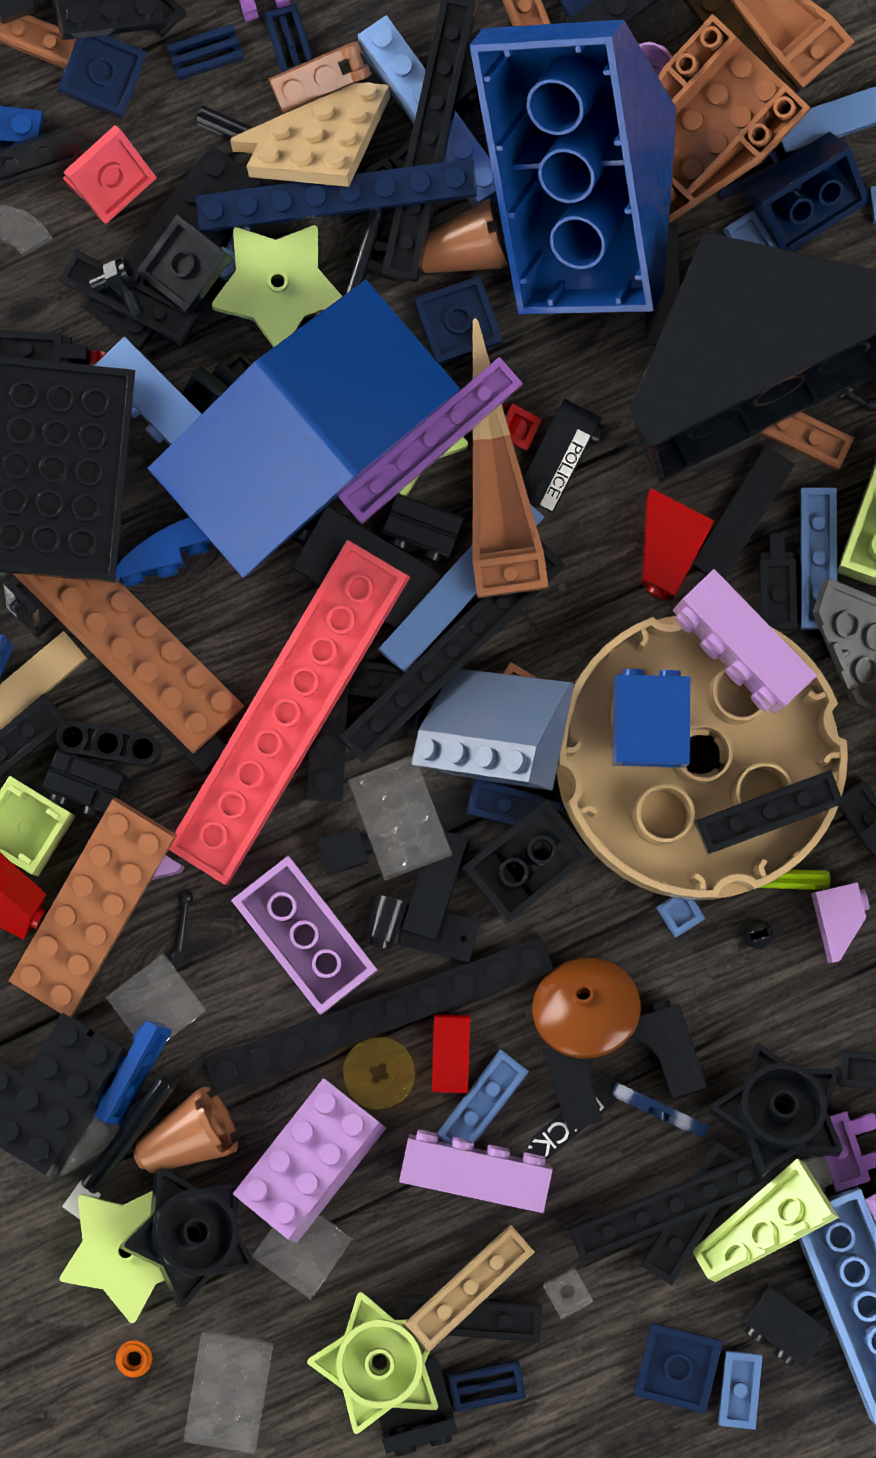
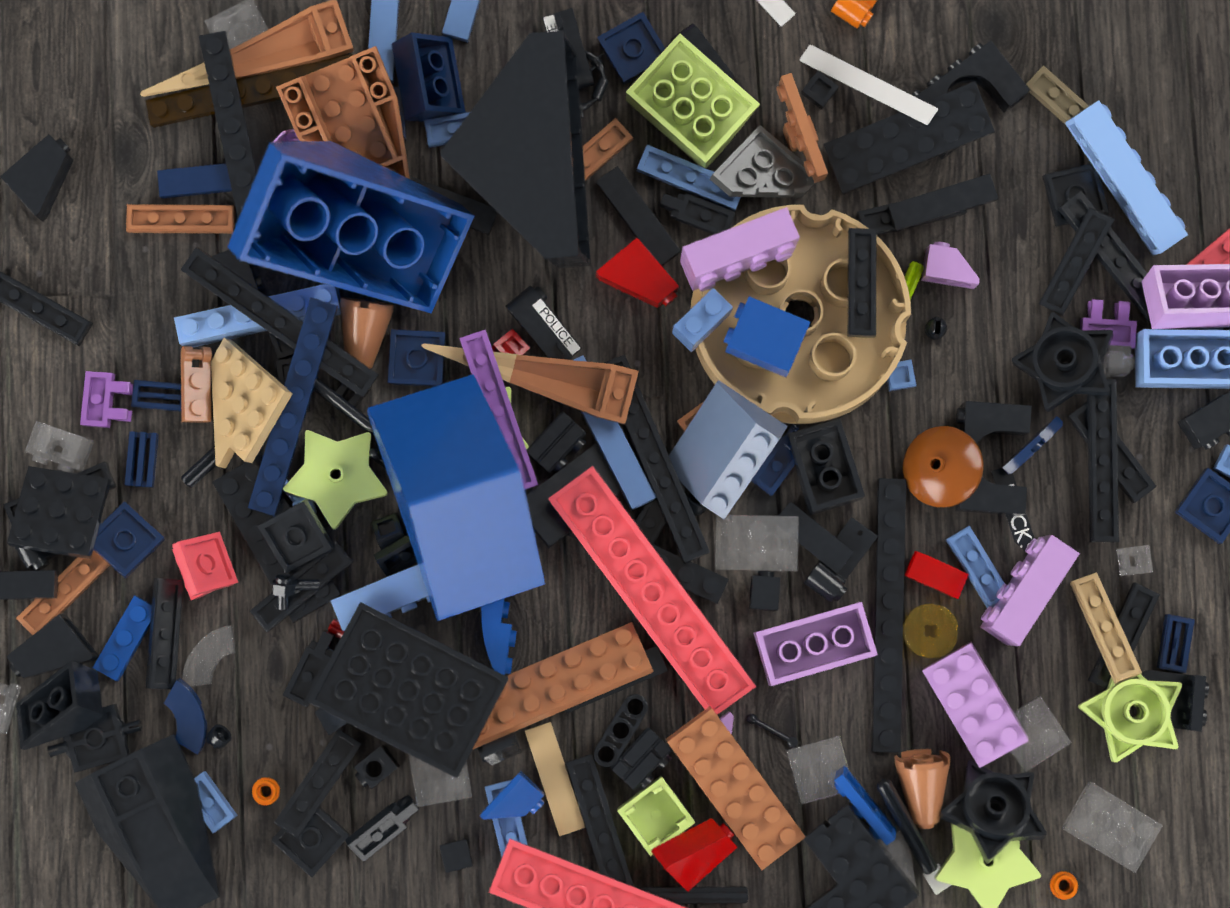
camera: 75 degrees left, 0 degrees up
yellowish green wing [693,1159,839,1282] -> none
none -> medium blue brick [672,288,733,352]

